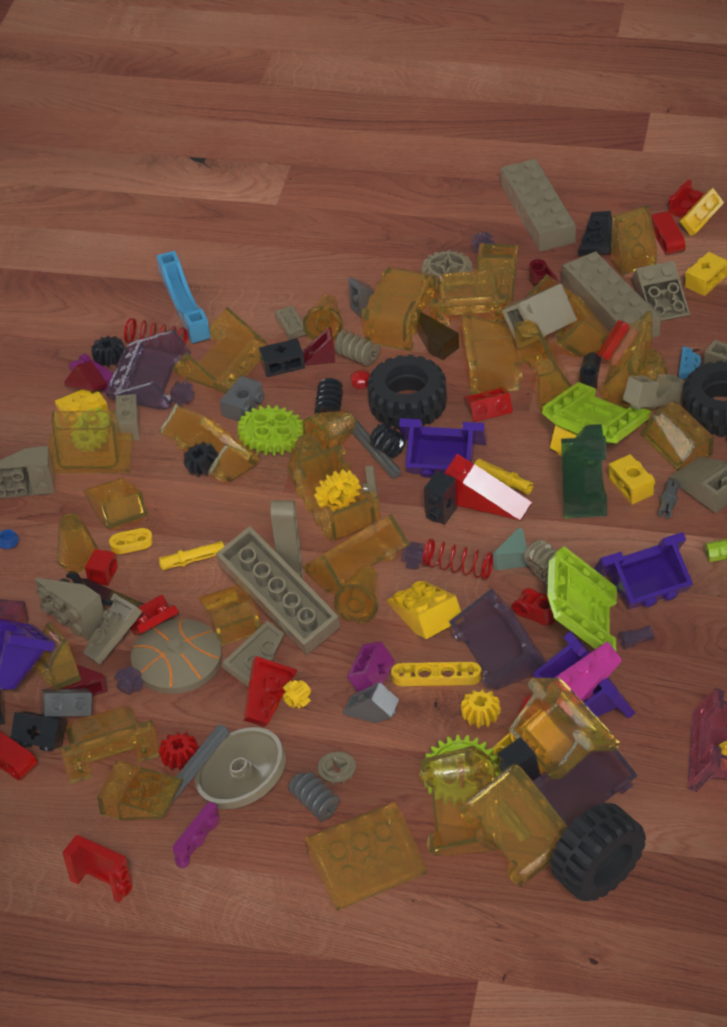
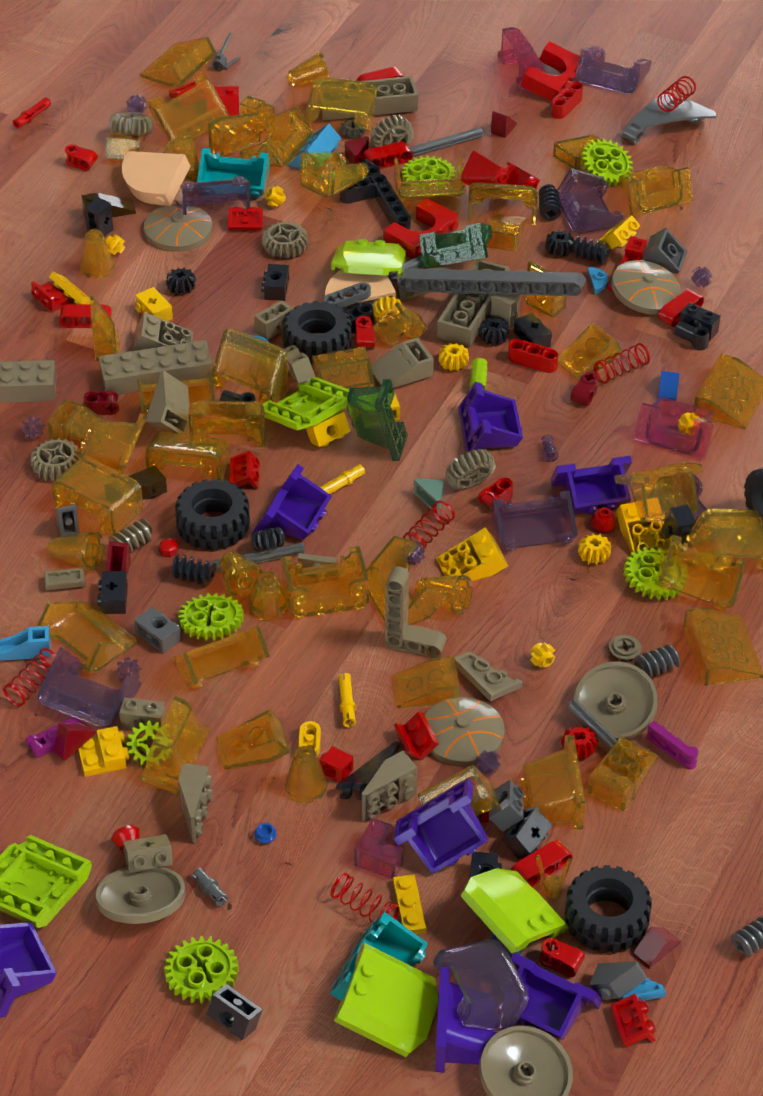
camera: 80 degrees left, 0 degrees up
red panel [62,834,133,903] -> none
dark tan wing [83,594,142,665] -> none
black gear [91,335,126,368] -> none
black gear [183,441,219,477] -> none
dark tan brick [216,526,341,655] -> none
red wing [243,656,297,727] -> none
yellow gear [314,469,361,513] -> none
dark grey slope [343,682,399,723] -> none
magenta brick [347,641,395,692] -> none
yellow beam [391,662,481,686] -> none
black brick [424,471,457,525] -> none
wedge [445,454,532,521] -> none
lime wedge [547,546,617,651] -> none
dark pink wing [550,641,622,713] -> none
black wing [578,211,617,256] -> none
red tile [597,320,630,360] -> none
dark grey pin [658,480,679,519] -> none

